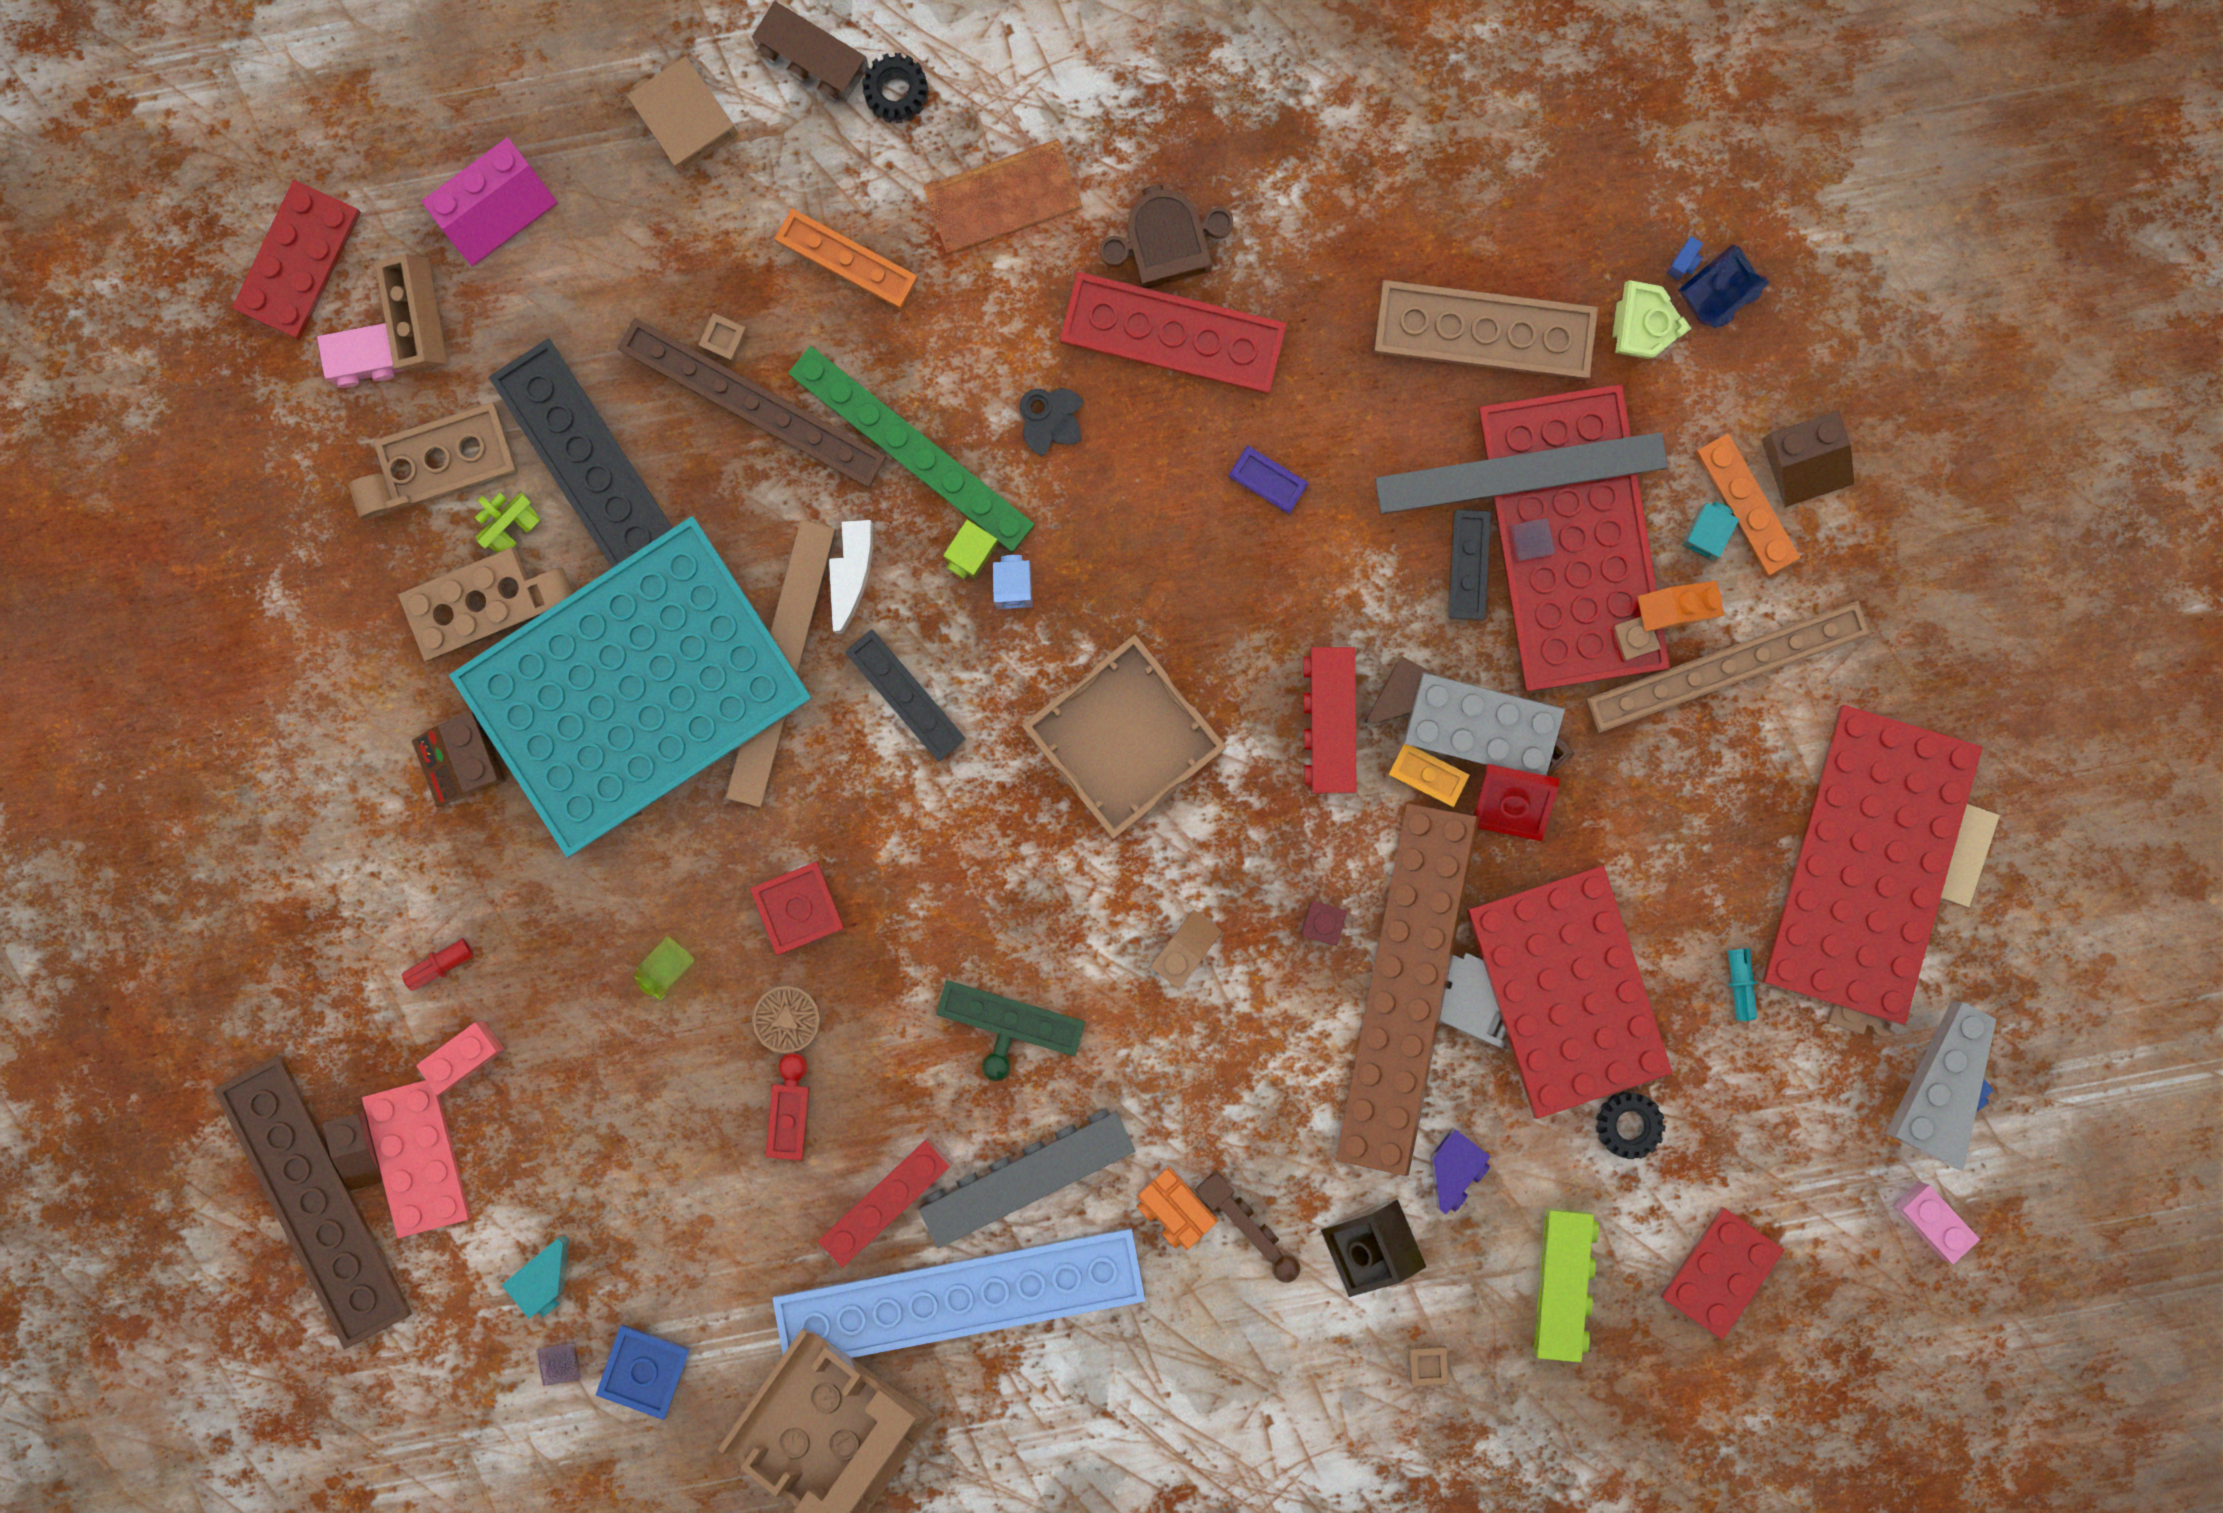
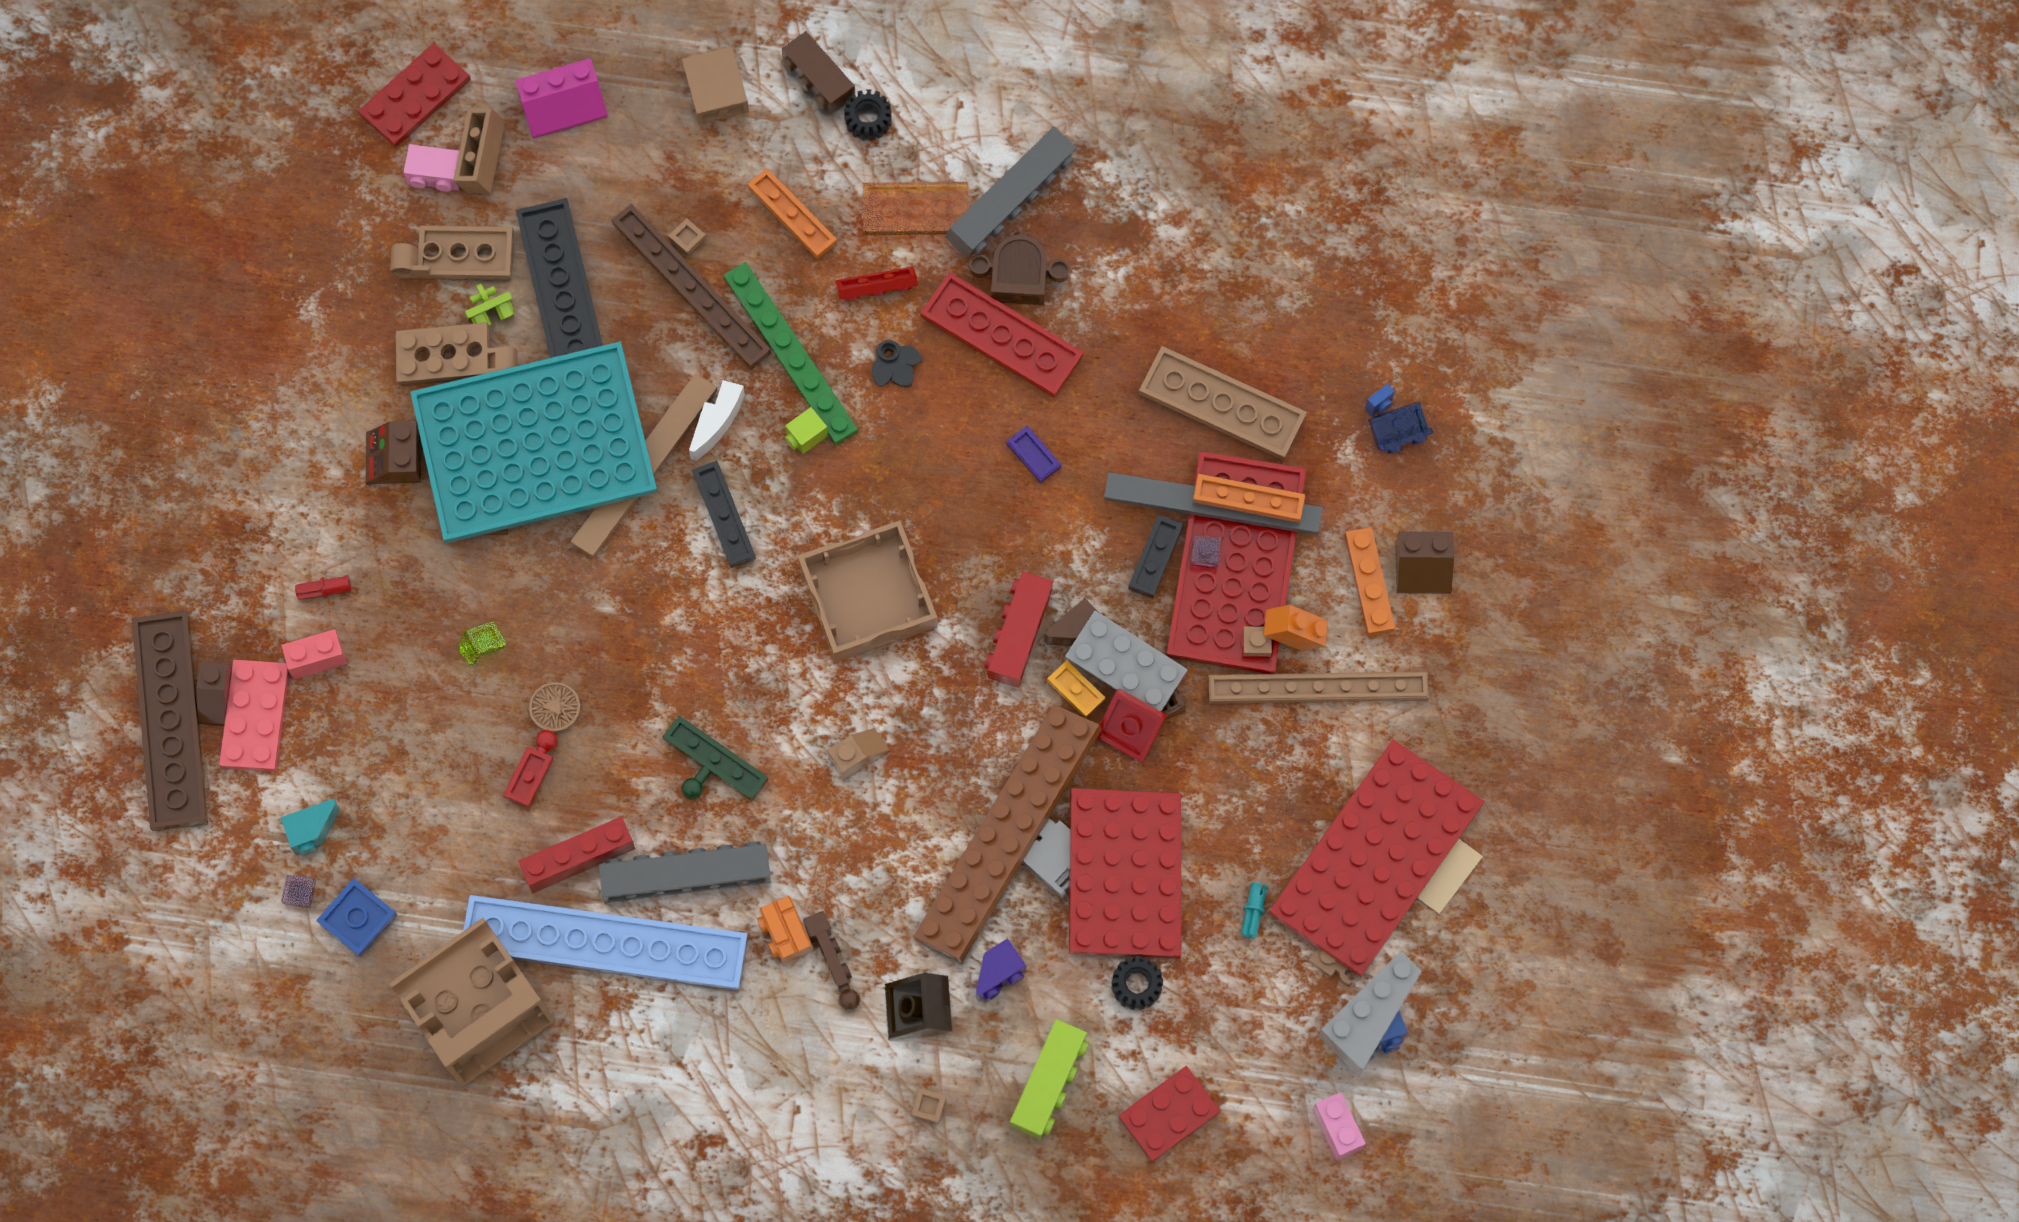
camera: 10 degrees right, 15 degrees down
red plate [750,861,845,956] -> none
light blue slope [993,555,1033,609] -> none
dark red brick [1300,901,1347,946] -> none
yellowish green plate [1612,280,1691,359] -> none
teal brick [1681,502,1739,562] -> none
none -> red plate [835,266,918,301]
none -> dark grey brick [945,126,1077,259]
none -> orange plate [1193,474,1305,523]

